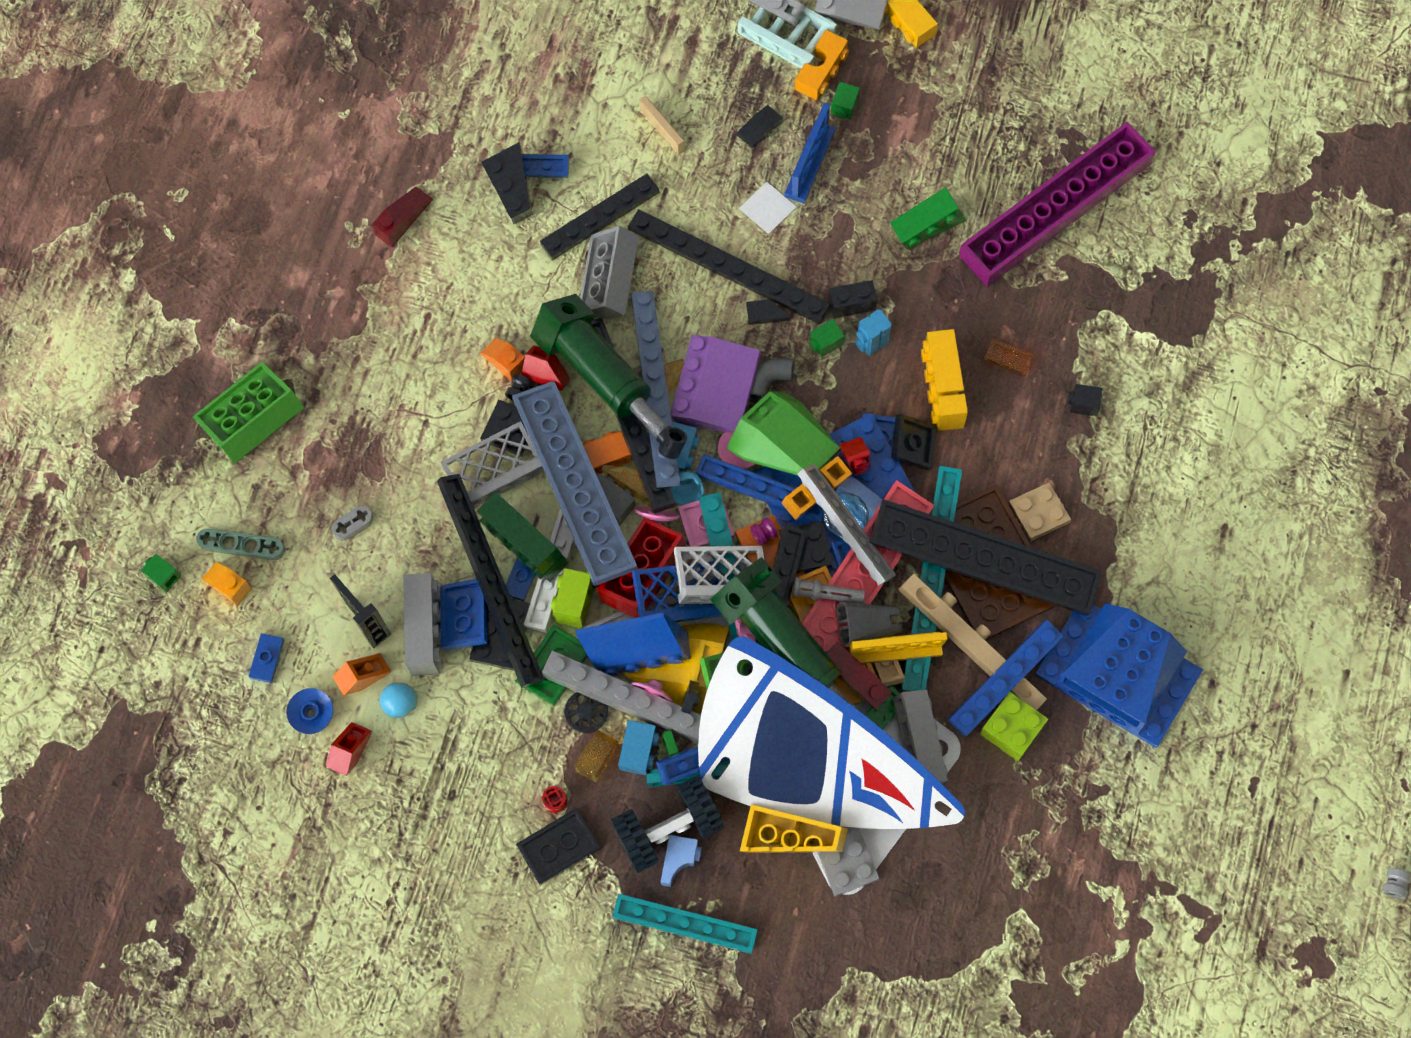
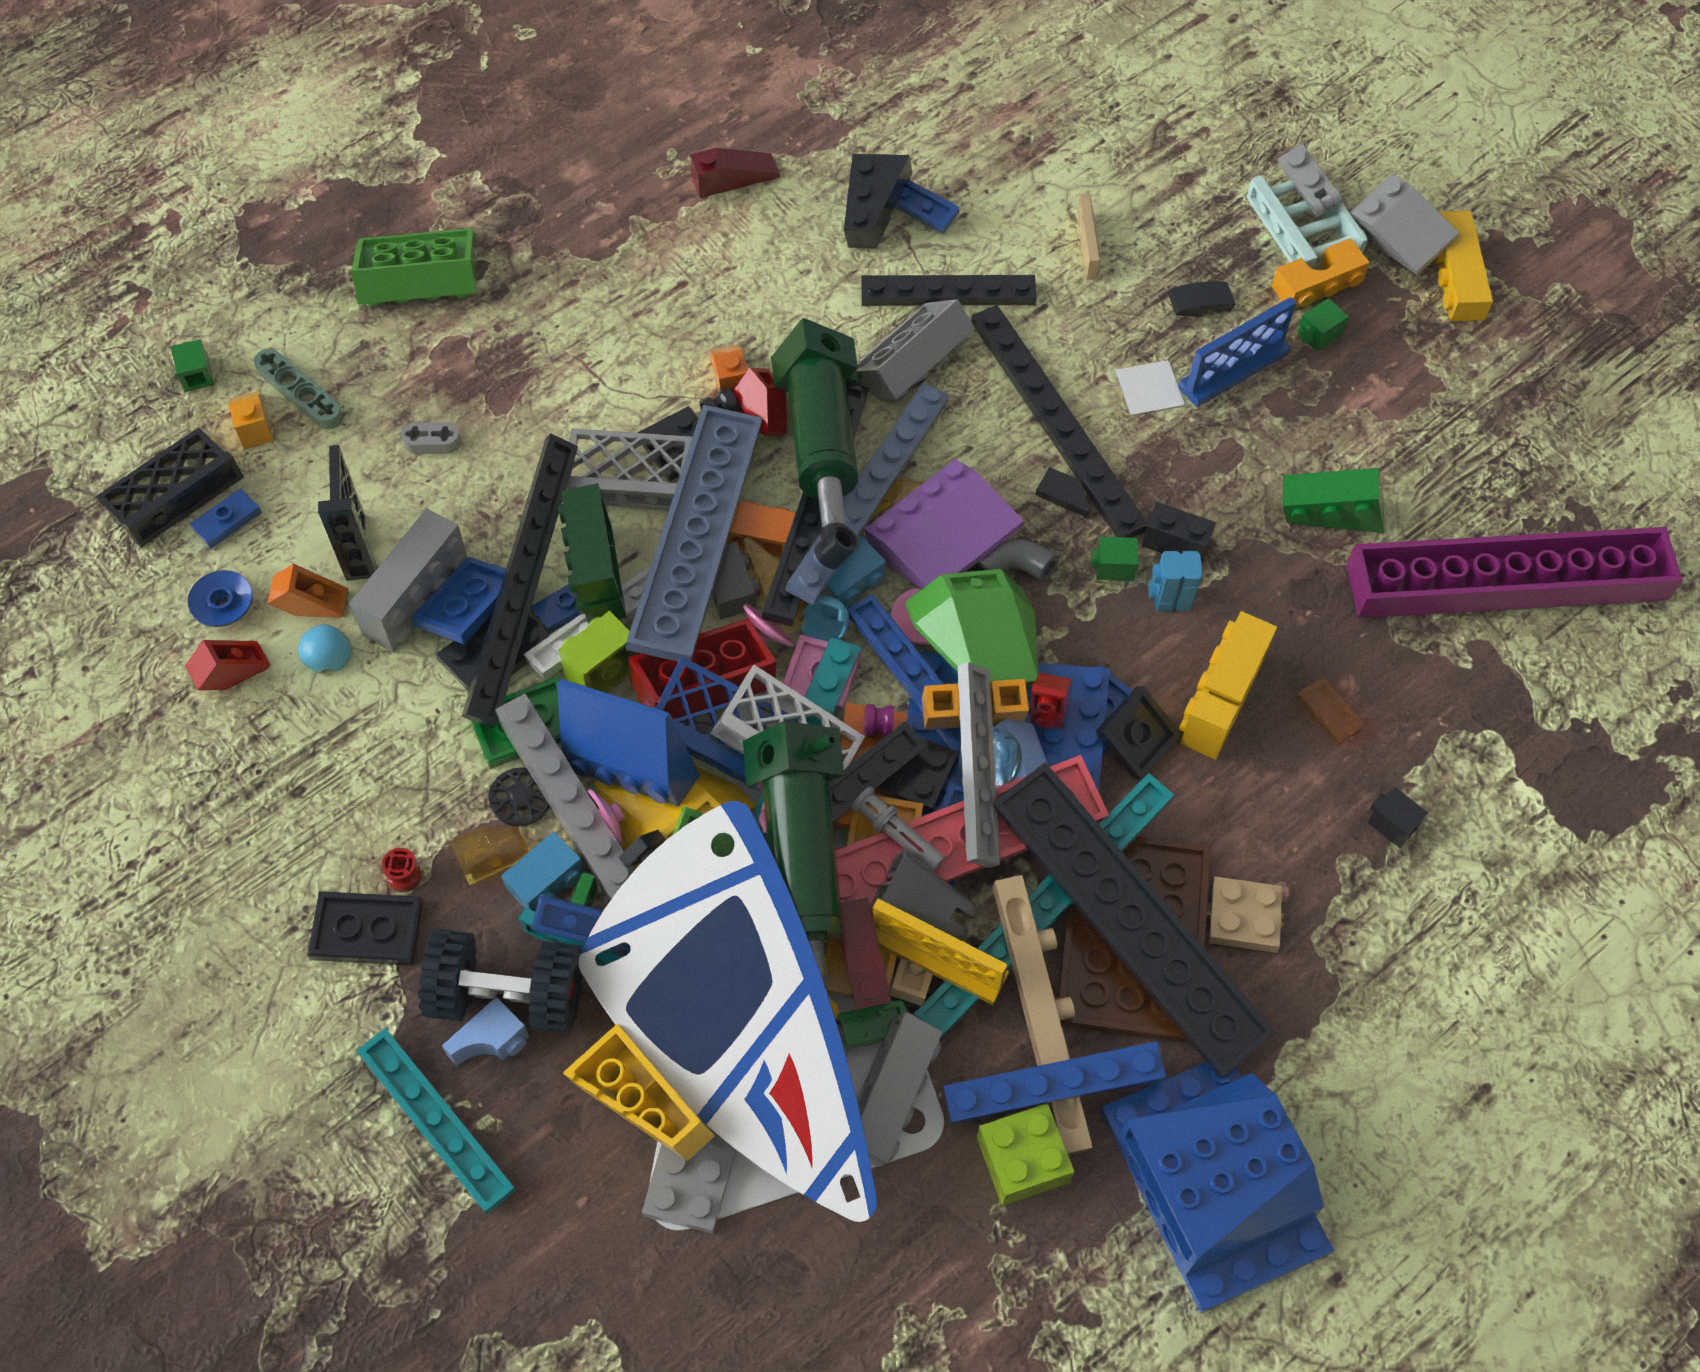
camera: 30 degrees right, 10 degrees down
none -> black fence [96,427,244,548]

